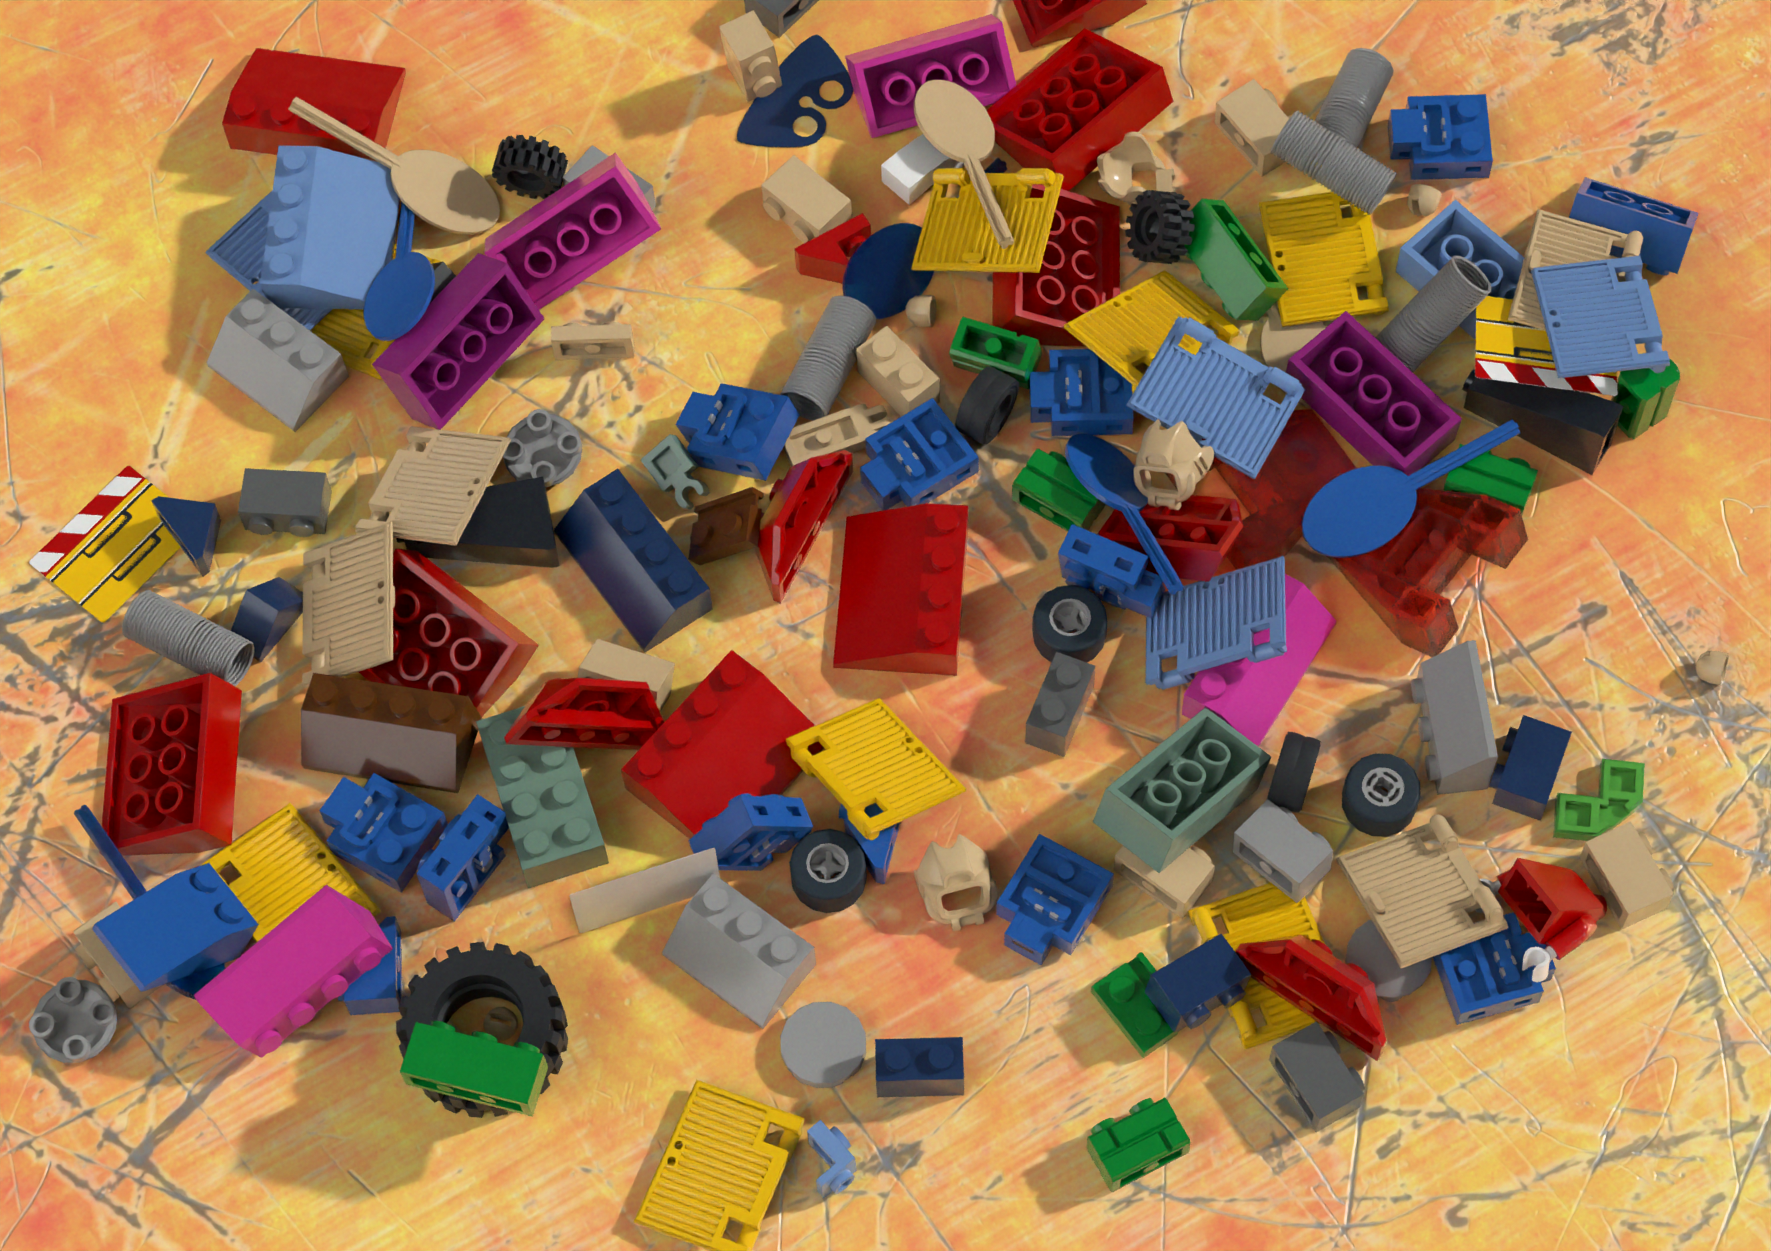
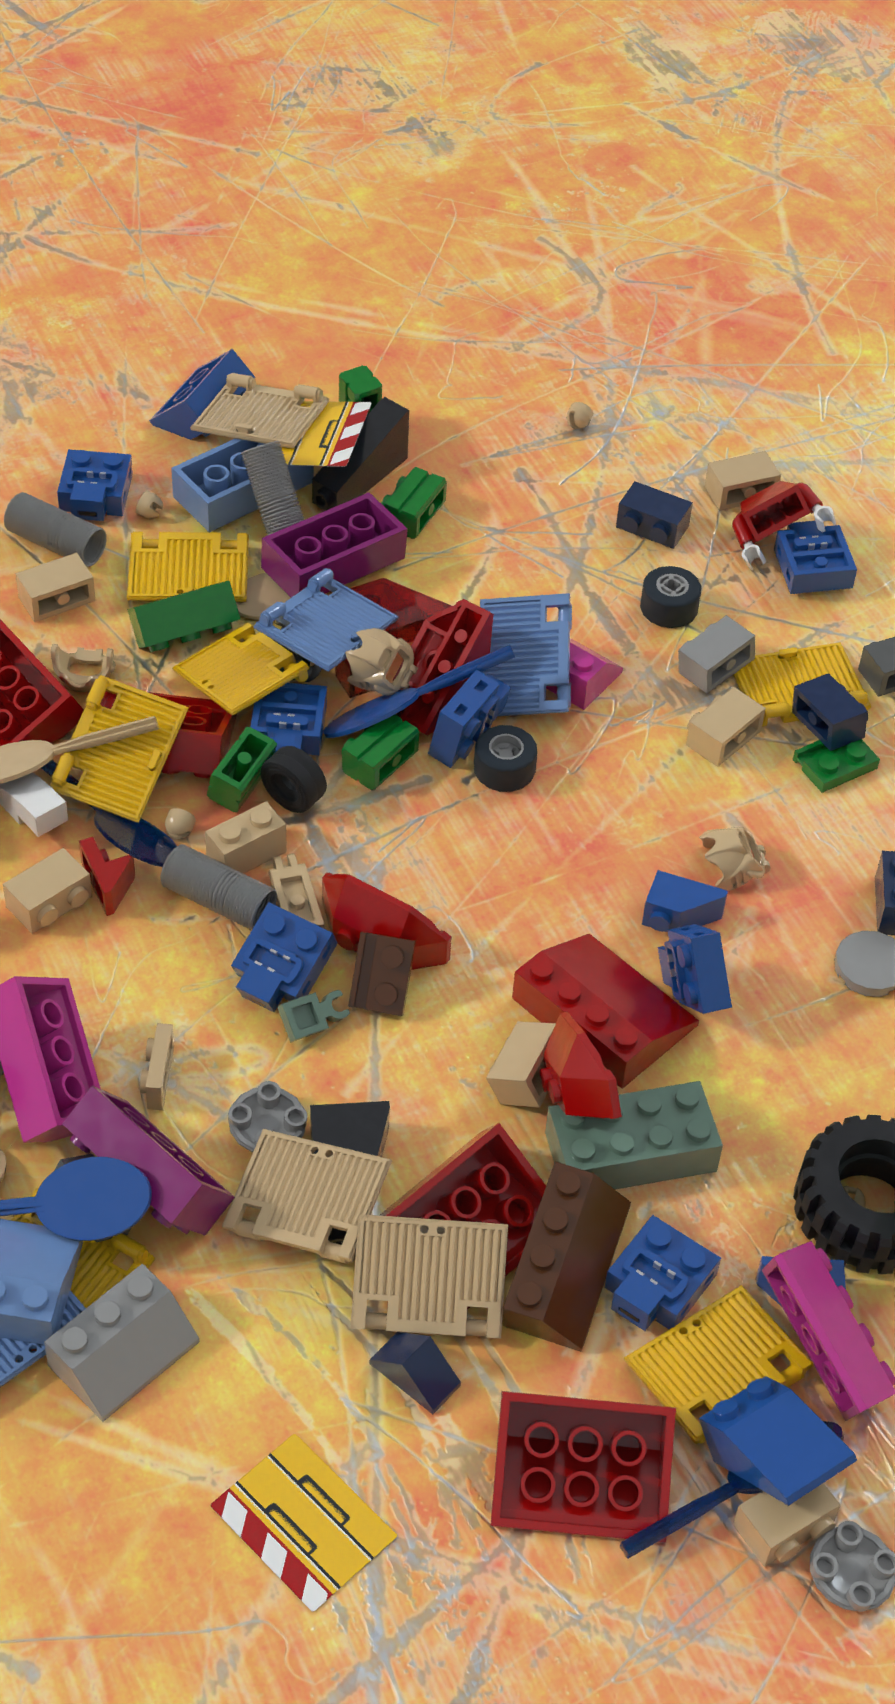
camera: 90 degrees left, 15 degrees down
light grey piece [122,590,255,686] -> none
dark blue slope [151,496,221,577] -> none
dark grey brick [238,468,332,537] -> none
blue piece [416,794,509,922] -> none
dark blue slope [554,469,713,653] -> none
white sticker [569,848,720,933] -> none
light grey slope [662,874,816,1029] -> none
yellow window [786,698,966,840] -> none
black wheel [789,829,867,913] -> none
red slope [833,503,968,676] -> none
blue piece [860,398,979,511] -> none
blue piece [996,834,1114,965] -> none
dark grey brick [1025,652,1095,757] -> none
sand green brick [1093,707,1271,873] -> none
black tyre [1125,190,1194,264] -> none
red wedge [1235,935,1387,1061] -> none
black tyre [1267,732,1321,813] -> none
light grey piece [1270,110,1397,215] -> none
blue piece [1302,419,1521,558] -> none
clear red wedge [1327,488,1529,657] -> none
tan window [1336,814,1508,969] -> none
light grey dish [1345,920,1432,1002] -> none
light grey slope [1411,640,1498,795] -> none
medium blue window [1531,256,1670,378] -> none
bright green tile [1553,759,1645,841] -> none

